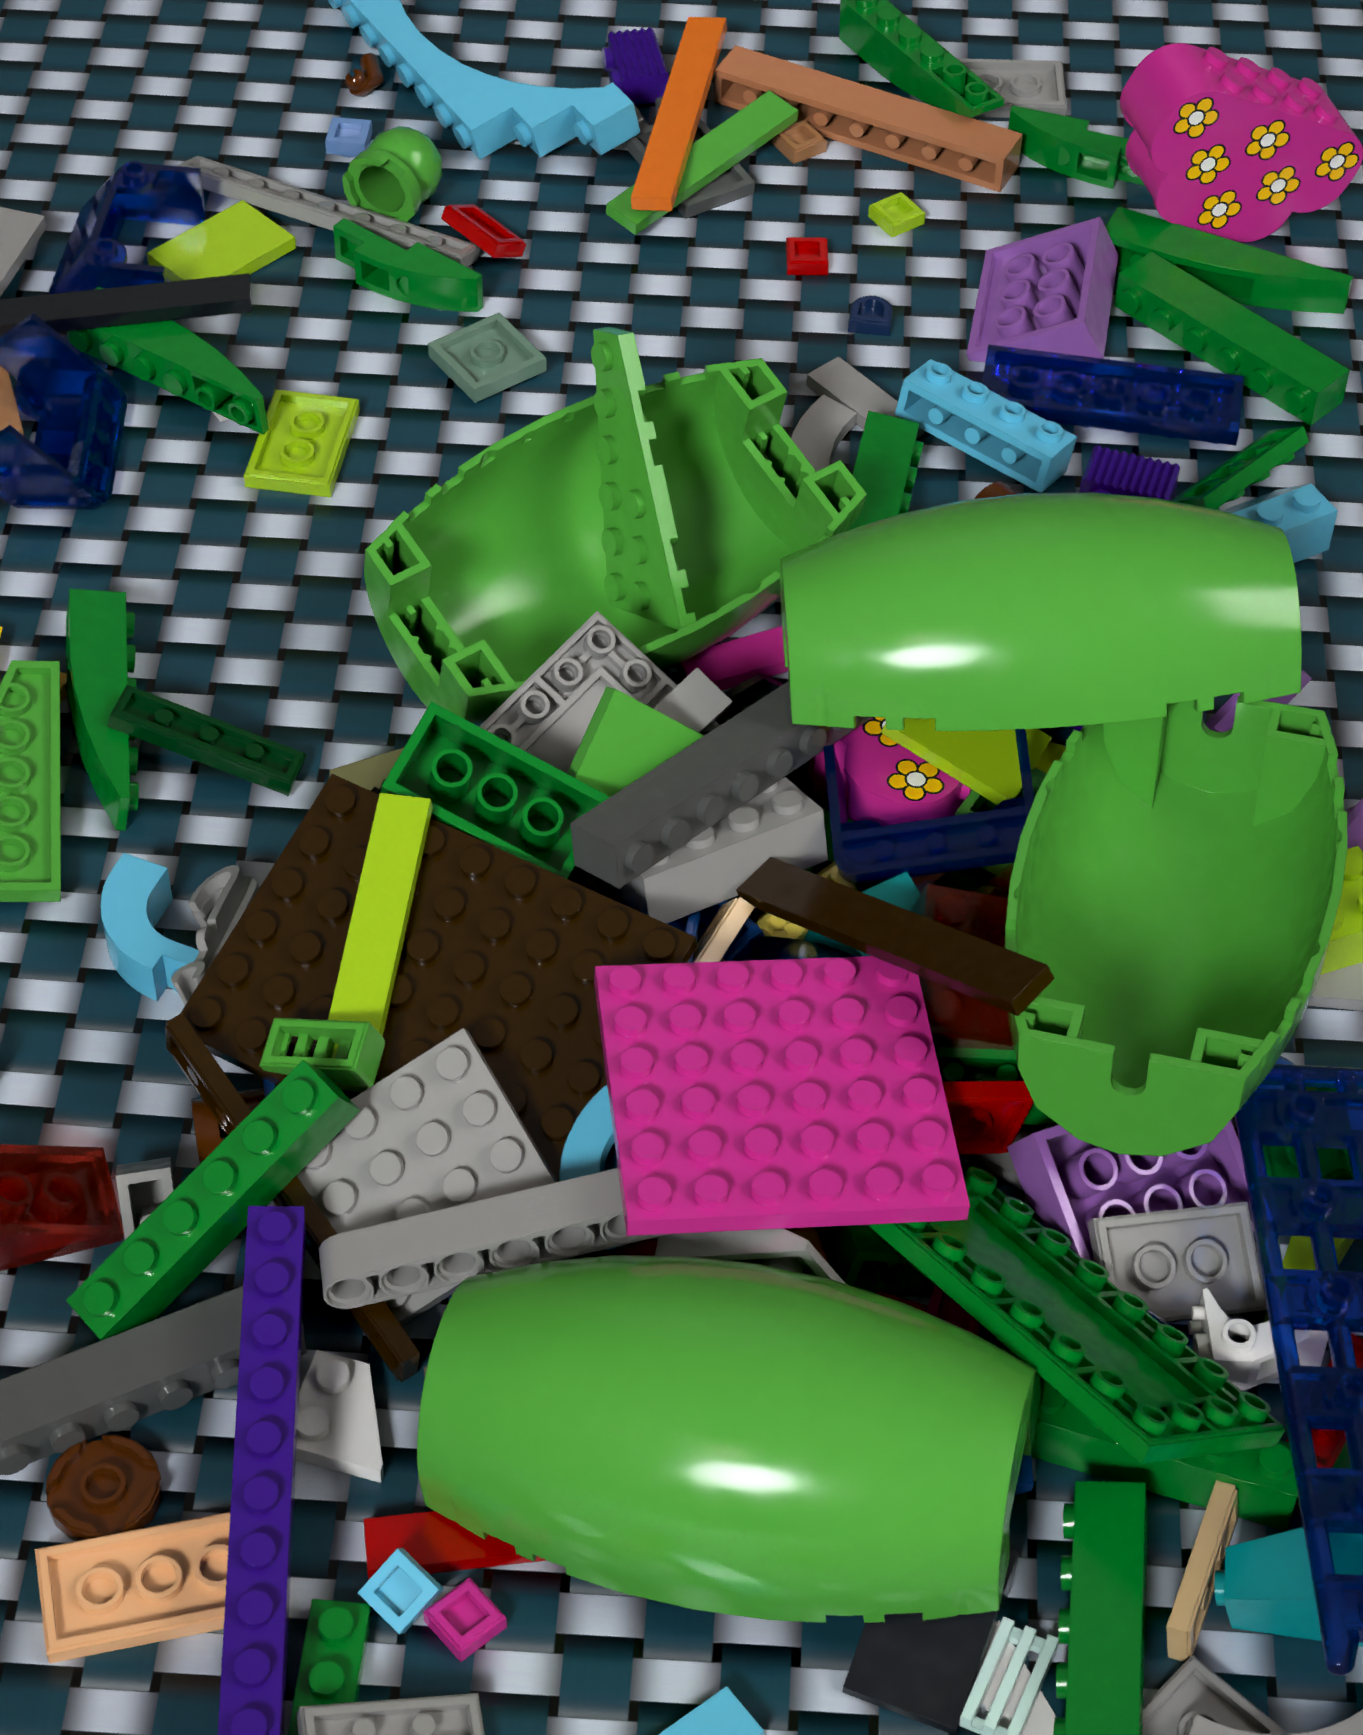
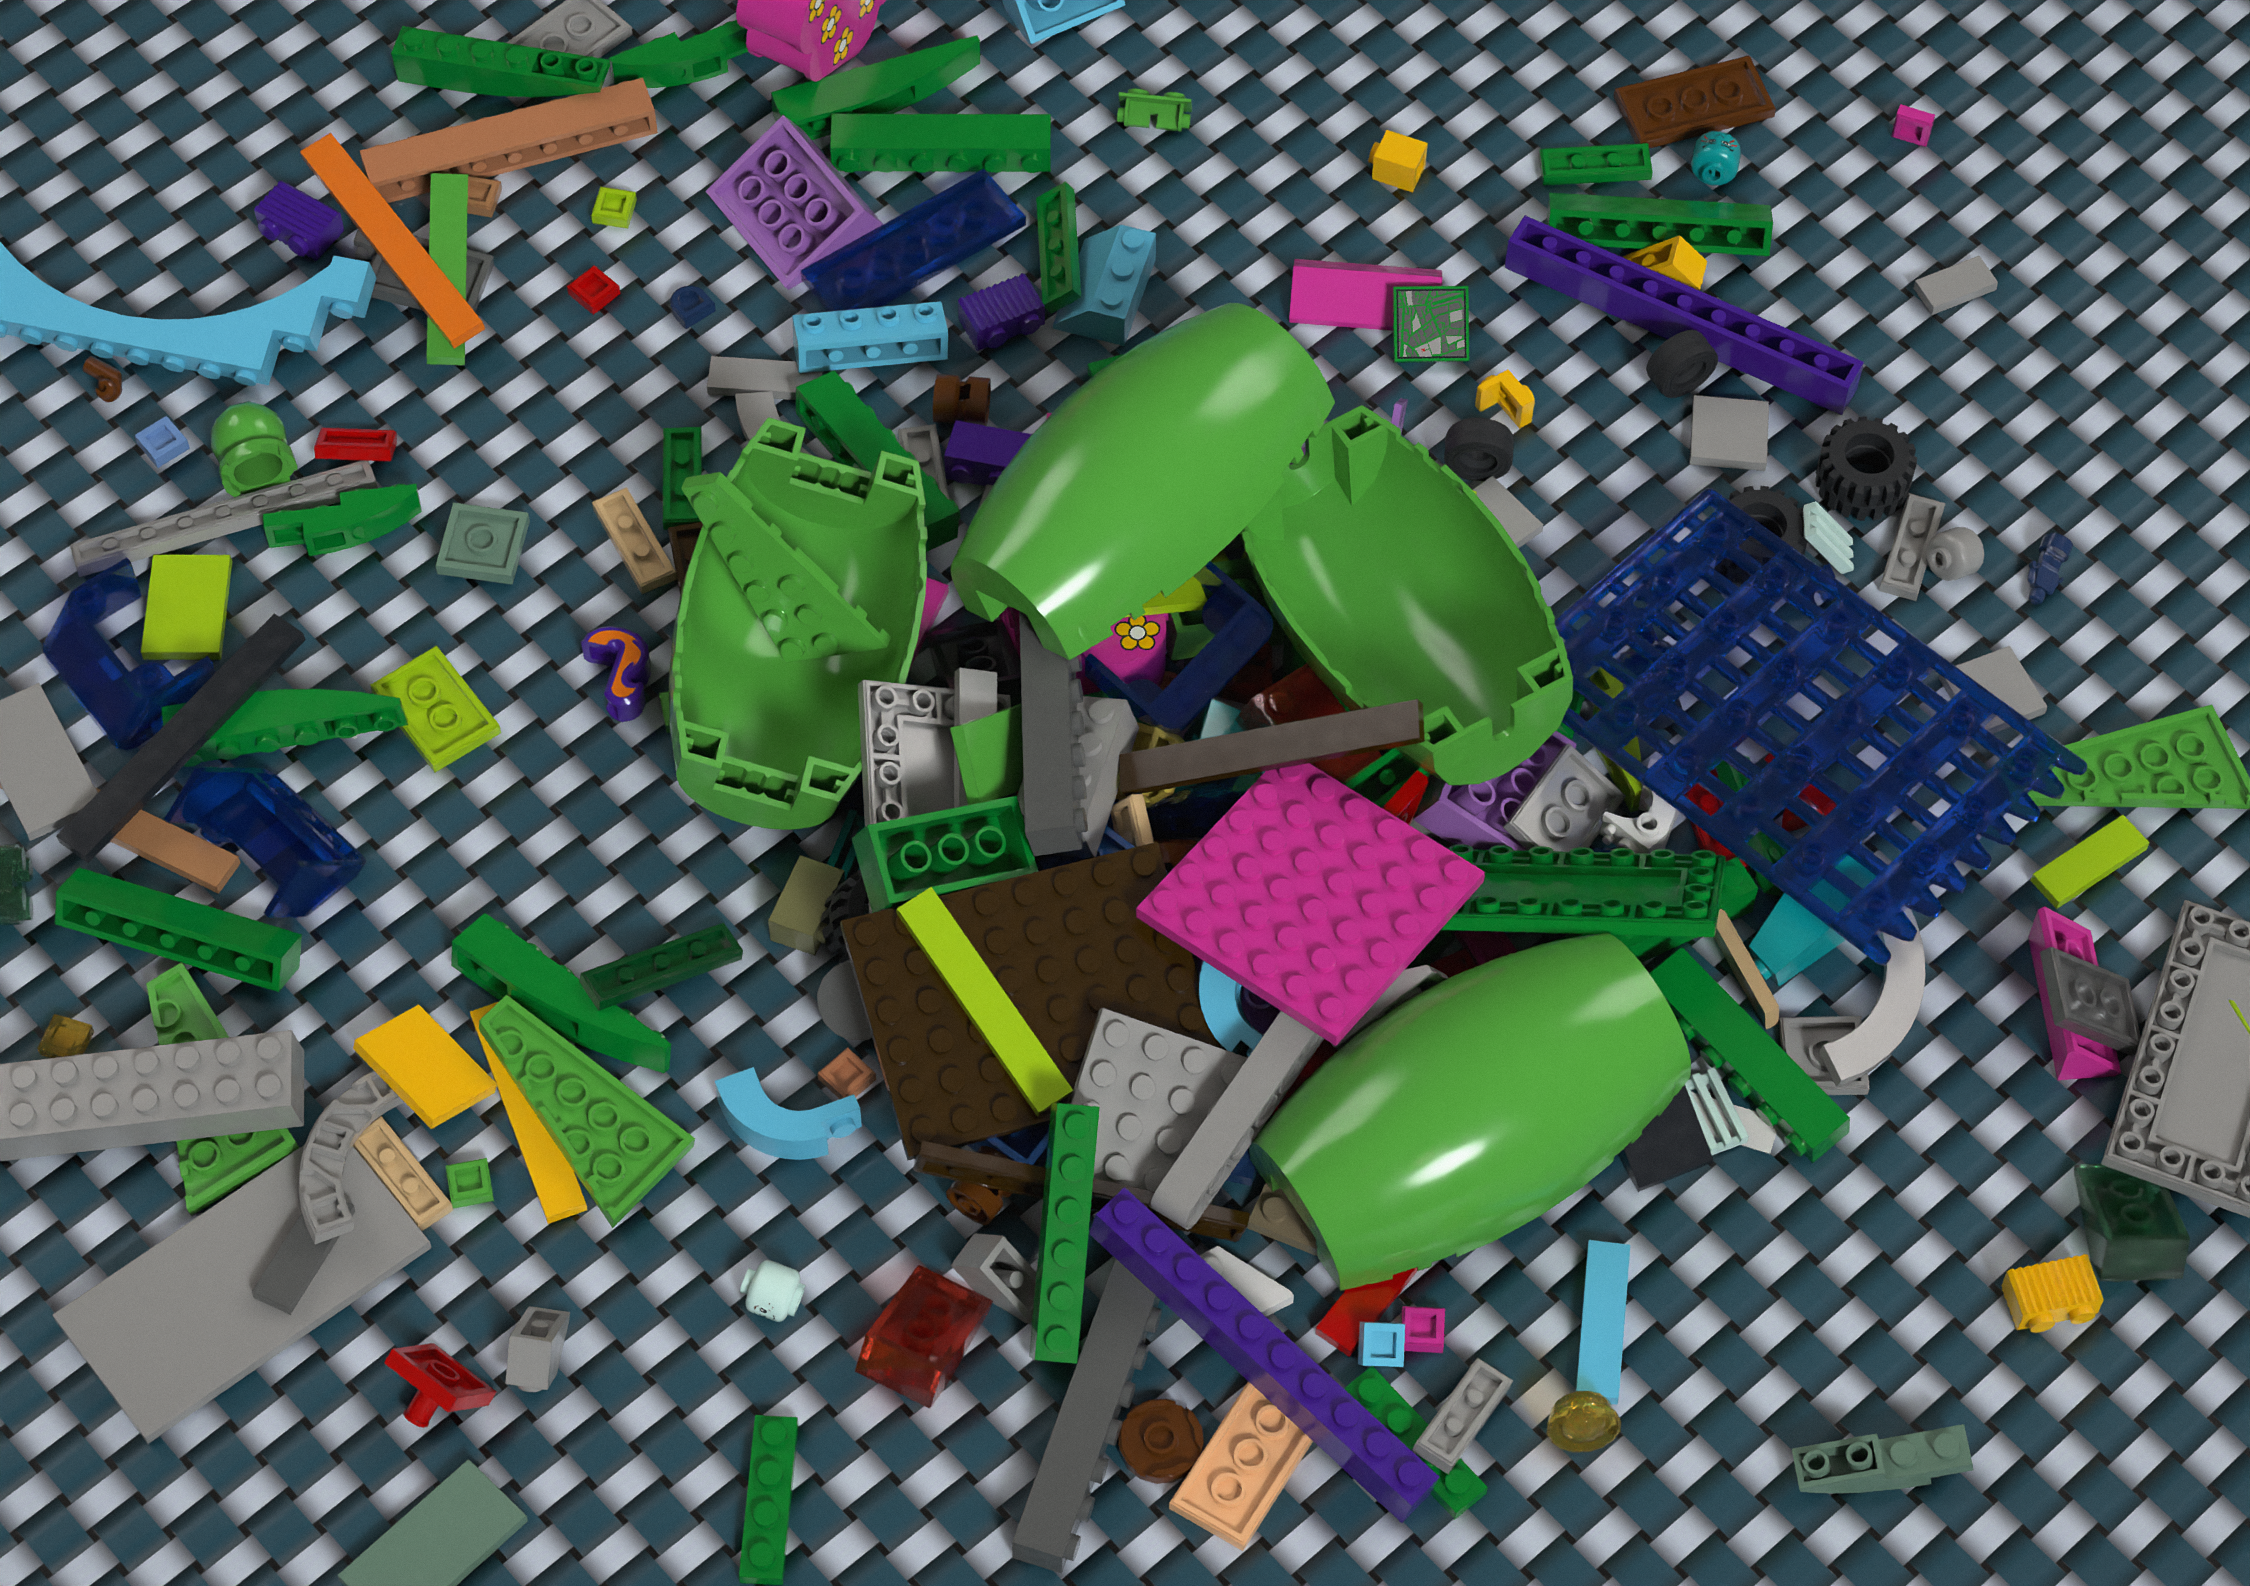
camera: 45 degrees left, 10 degrees up
light grey piece [171,865,260,1005] -> none
bright green slope [259,1018,385,1087] -> none

